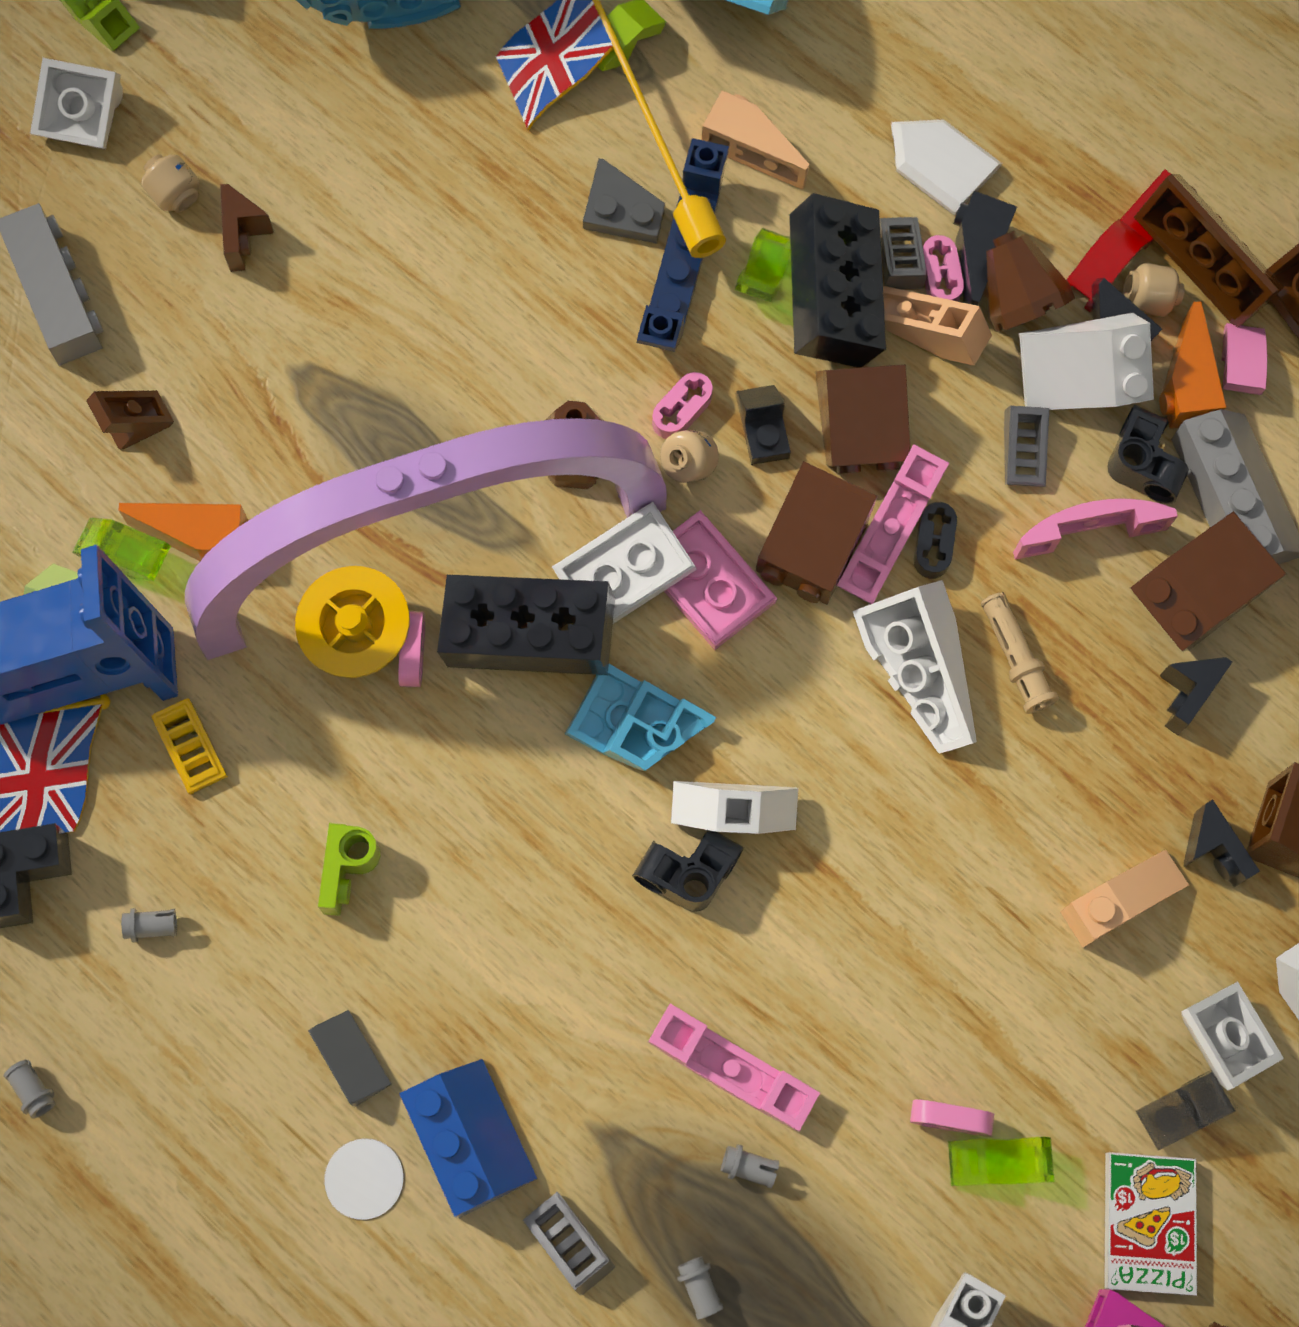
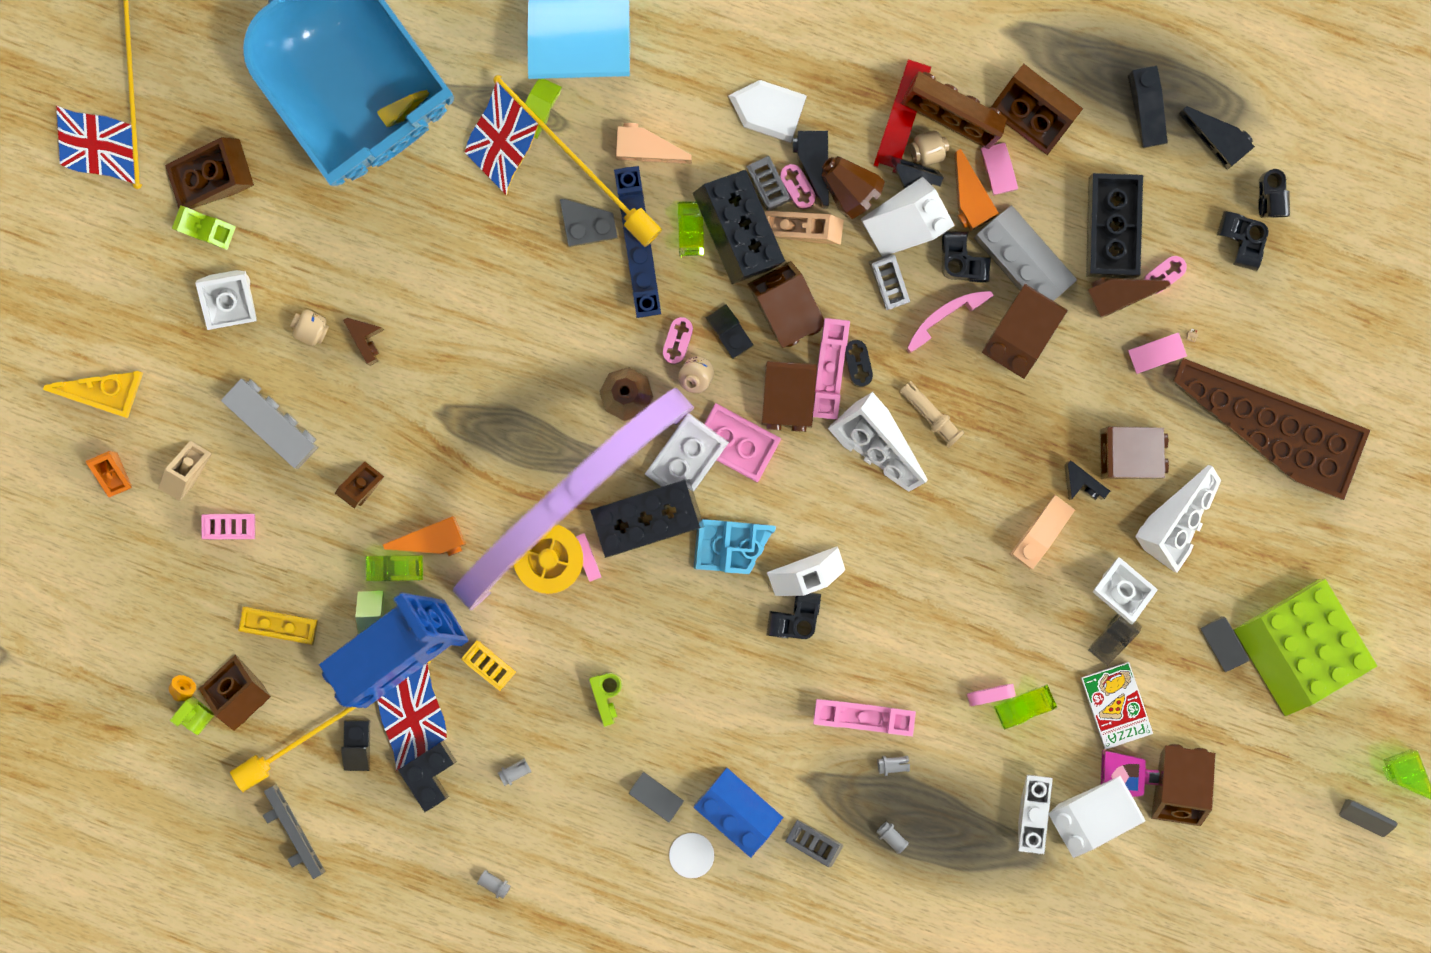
camera: 15 degrees left, 15 degrees up
black slope [1160,657,1233,735] -> none

